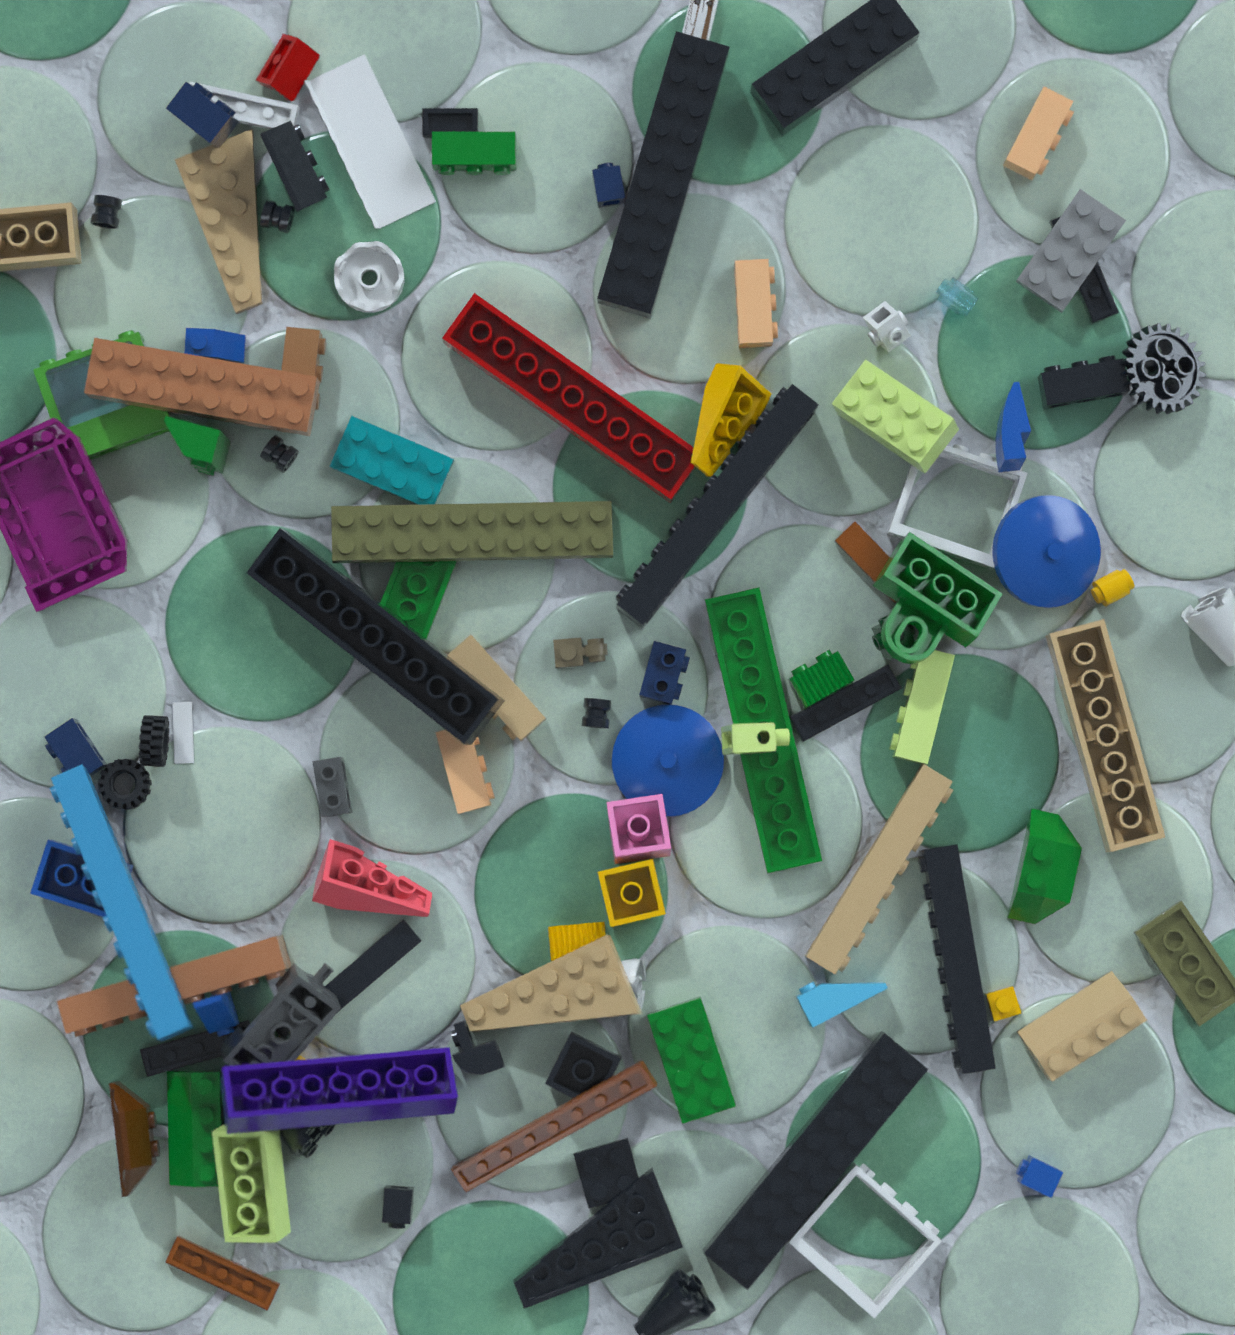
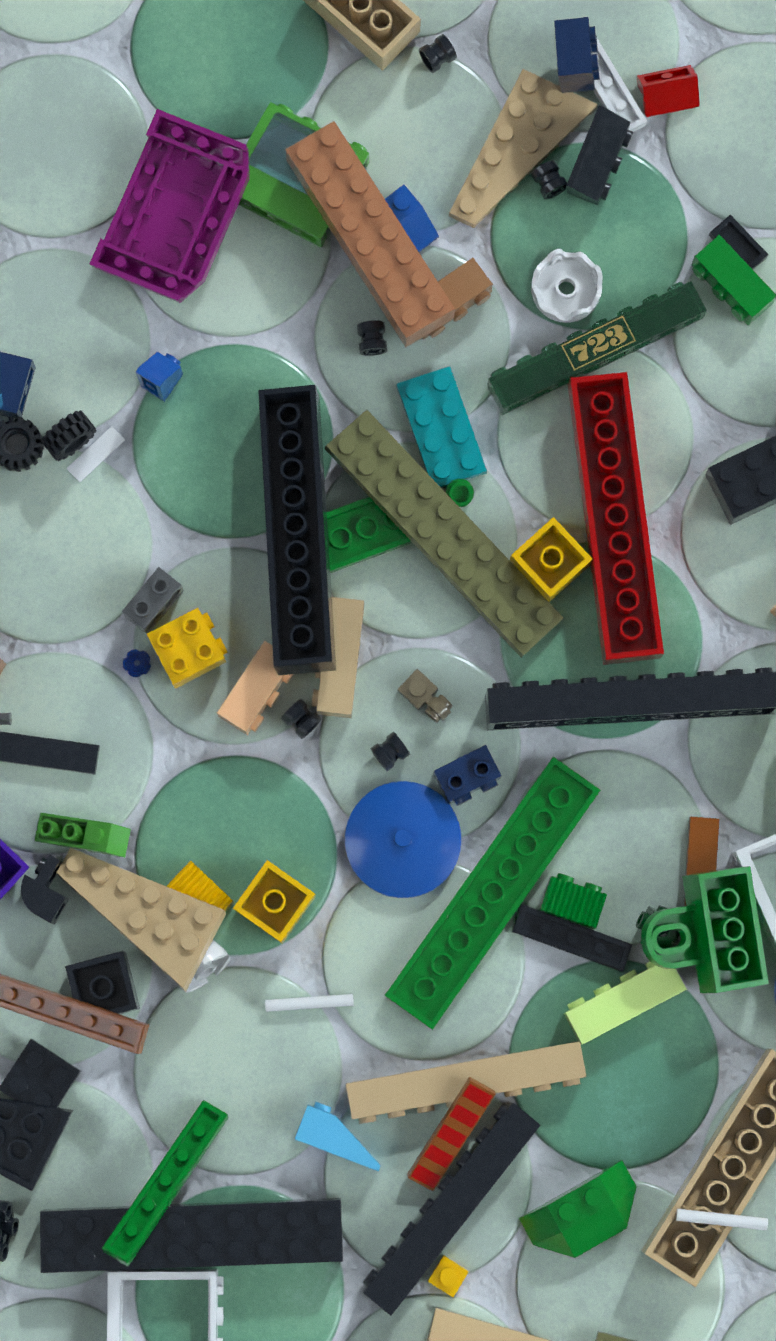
camera: 45 degrees right, 5 degrees down
green slope [164,416,231,476] -> none
white sticker [304,54,436,229] -> none
coral wedge [312,839,432,917] -> none
bright pink slope [606,794,671,864] -> none
green brick [647,996,736,1124] -> none
yellow wedge [691,363,772,477] -> none
yellowish green torso [721,723,790,755] -> none
none -> bright green slope [35,813,131,858]
none -> green tile [102,1100,229,1267]
none -> clear blue plate [123,649,151,677]
none -> blue slope [136,352,183,402]
none -> yellow brick [147,607,228,689]
none -> white bar [265,994,354,1012]
none -> black wheel [281,699,322,739]
none -> tile [407,1077,496,1191]
none -> green plate [445,478,474,507]
none -> clear green brick [487,281,707,415]
none -> yellow brick [510,517,593,602]
none -> white bar [676,1209,768,1230]

